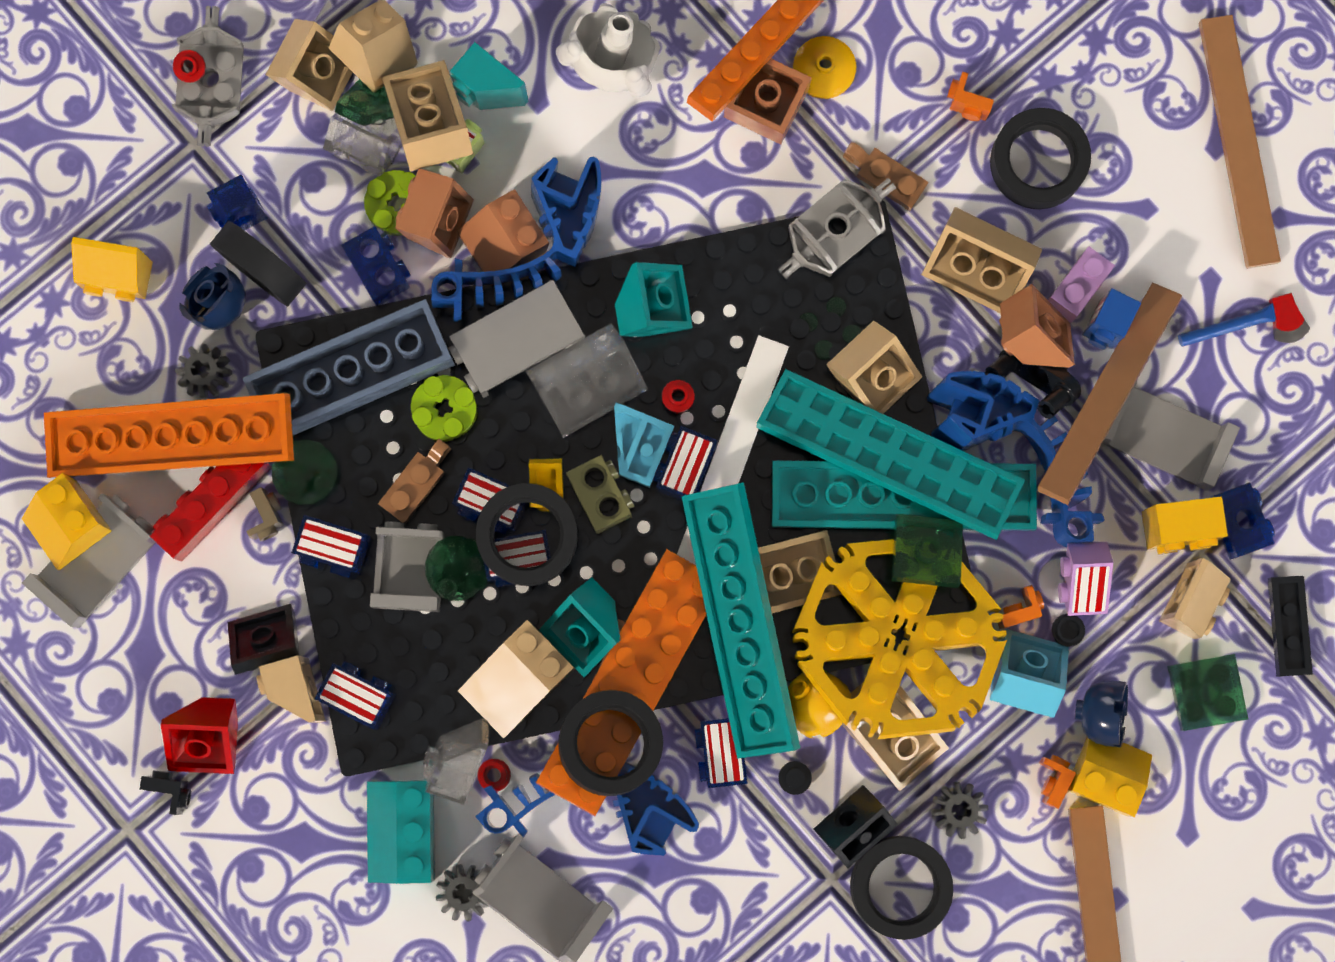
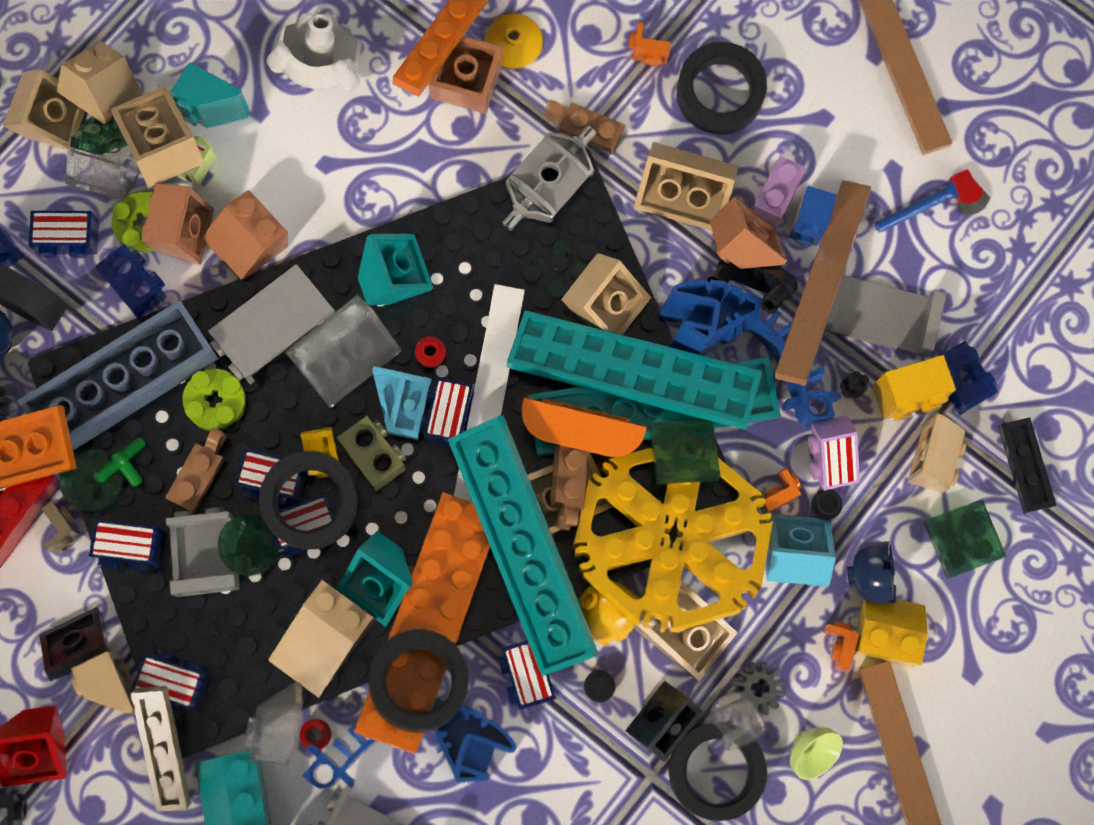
camera: 15 degrees left, 5 degrees down
blue piece [431,157,601,322] -> none
none -> brick [28,210,99,258]
none -> green piece [94,437,145,487]
none -> plate [131,686,191,812]
none -> orange brick [522,397,647,457]
none -> medium nougat plate [550,445,588,531]
none -> clear helmet [710,692,766,751]
none -> yellowish green piece [790,727,843,780]
none -> black plate [840,371,869,399]

